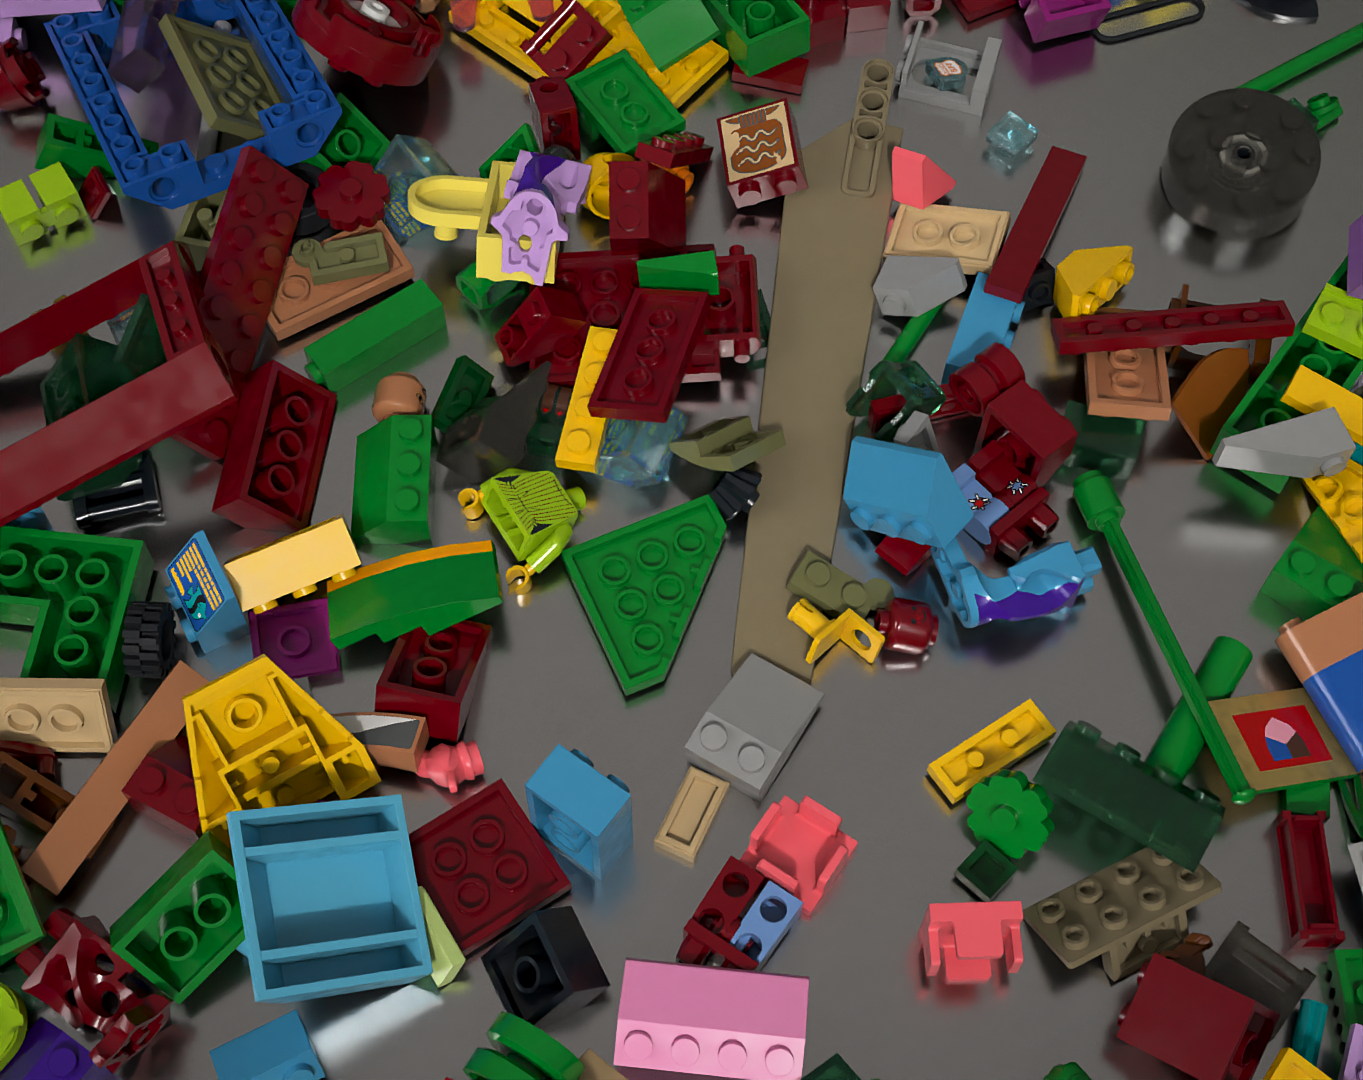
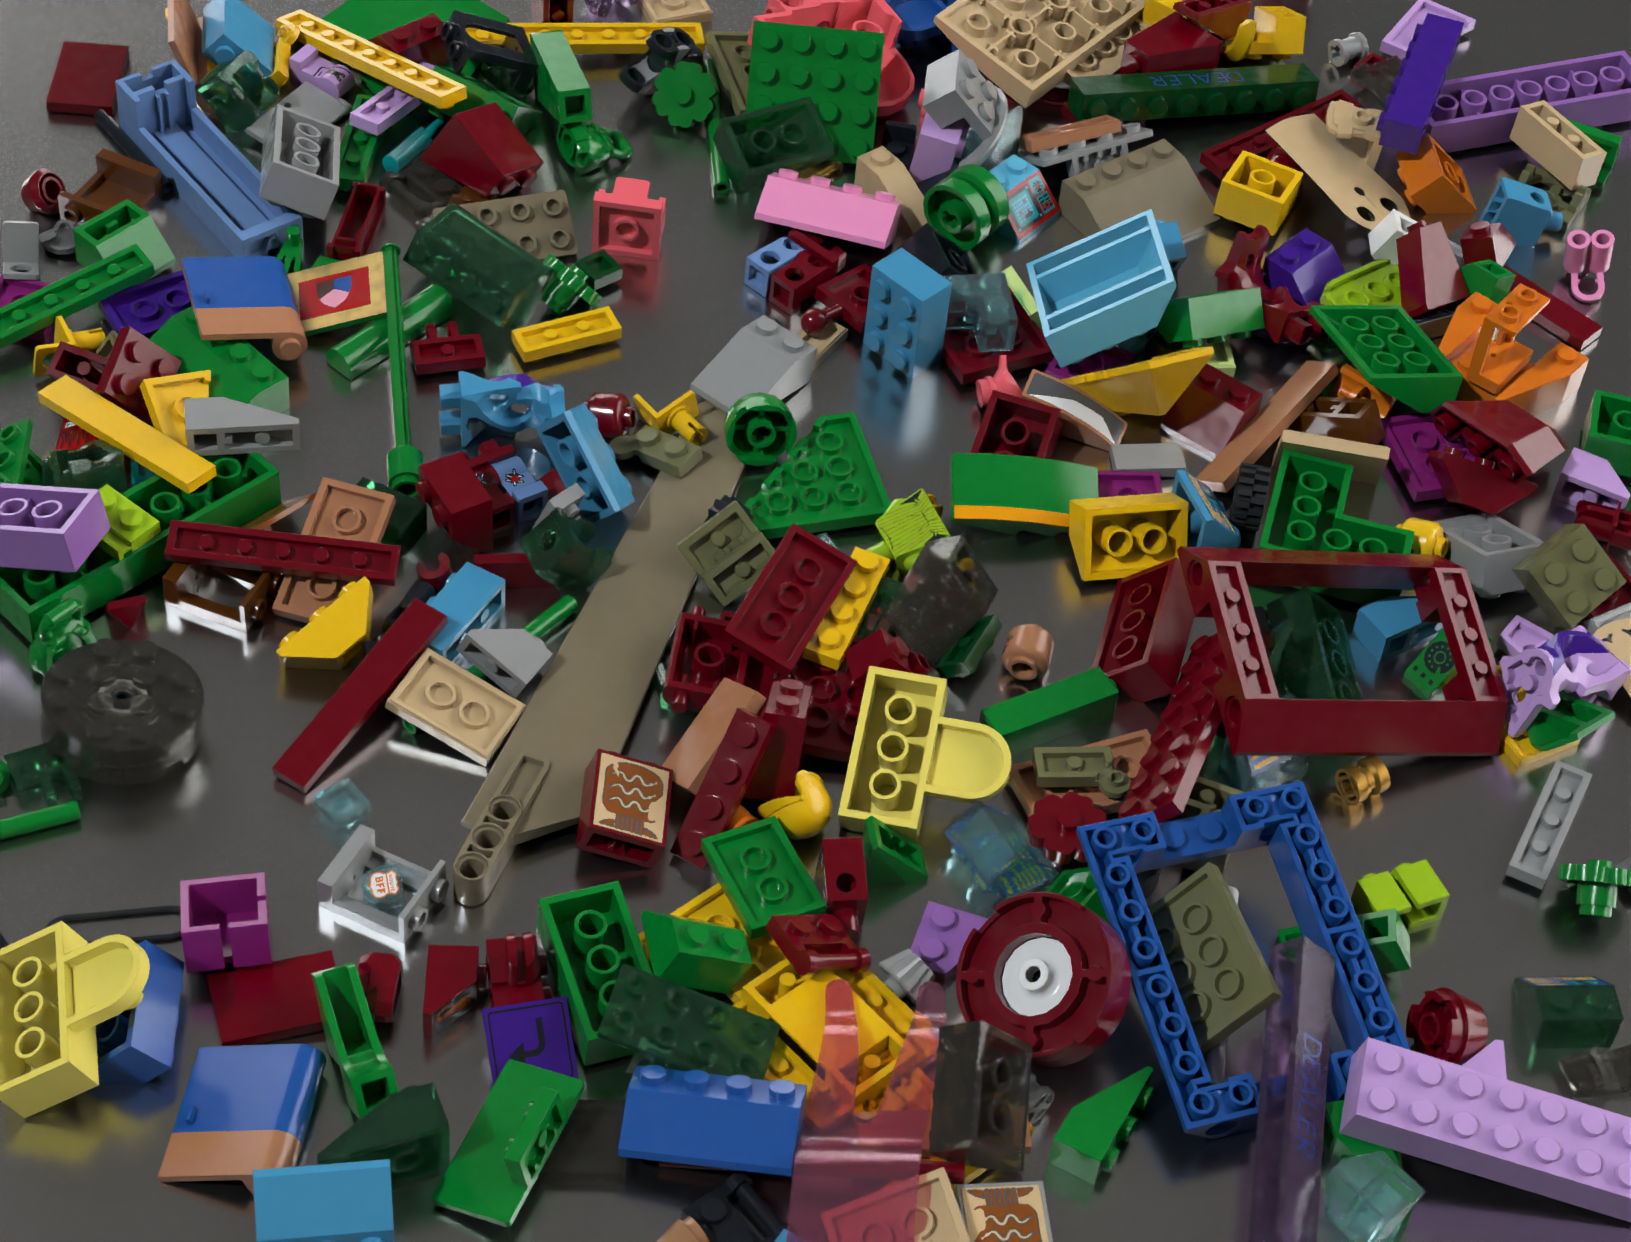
camera: 175 degrees left, 15 degrees down
green slope [351,415,437,545] -> none
lavender hips [491,150,592,286] -> none
green slope [636,250,720,295] -> none
coral panel [739,795,858,917] -> none
coral slope [892,146,956,210] -> none
dark red wheel [948,342,1026,417] -> none
none -> green piece [28,598,100,680]
none -> dark red slope [104,595,147,629]
none -> piece [382,552,452,635]
none -> dark red hinge [410,321,486,375]
none -> nougat tile [662,677,767,796]
none -> green cylinder [724,392,797,466]
none -> dark red plate [800,263,872,336]
none -> light grey piece [879,949,936,1005]
none -> medium lavender wing [910,901,988,984]
none -> clear light blue brick [942,273,1018,352]

